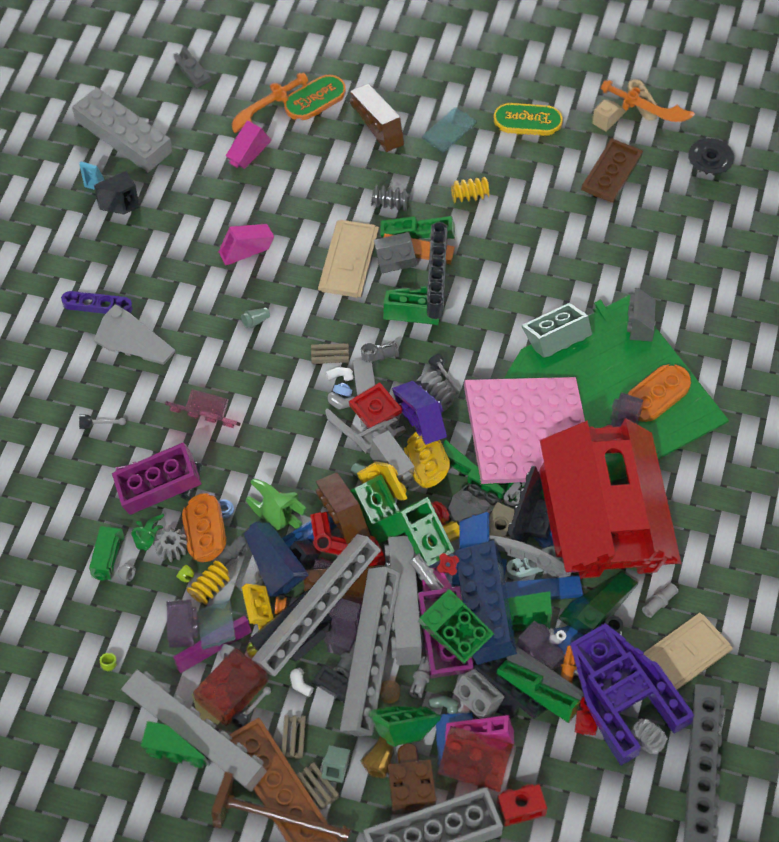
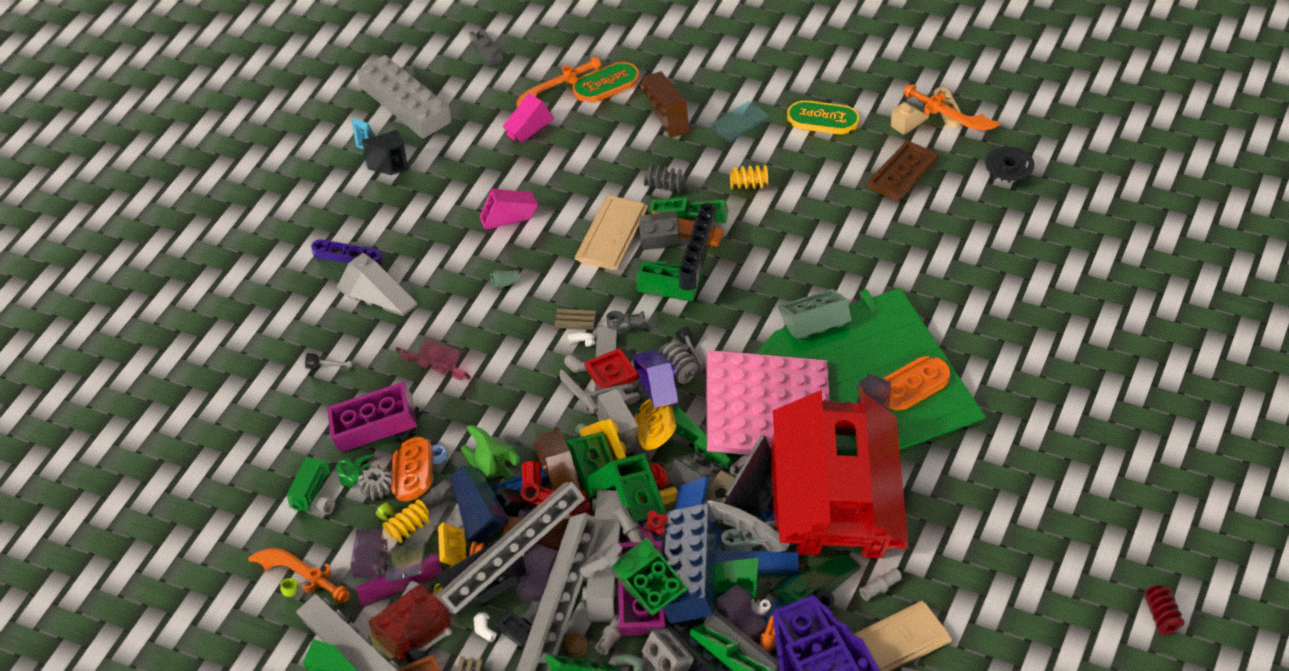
camera: 10 degrees right, 10 degrees down
light blue tile [333,383,353,397] -> none
dark grey slope [627,288,656,341] -> none
none -> orange sword [248,548,350,603]
none -> light grey hinge [580,542,623,578]

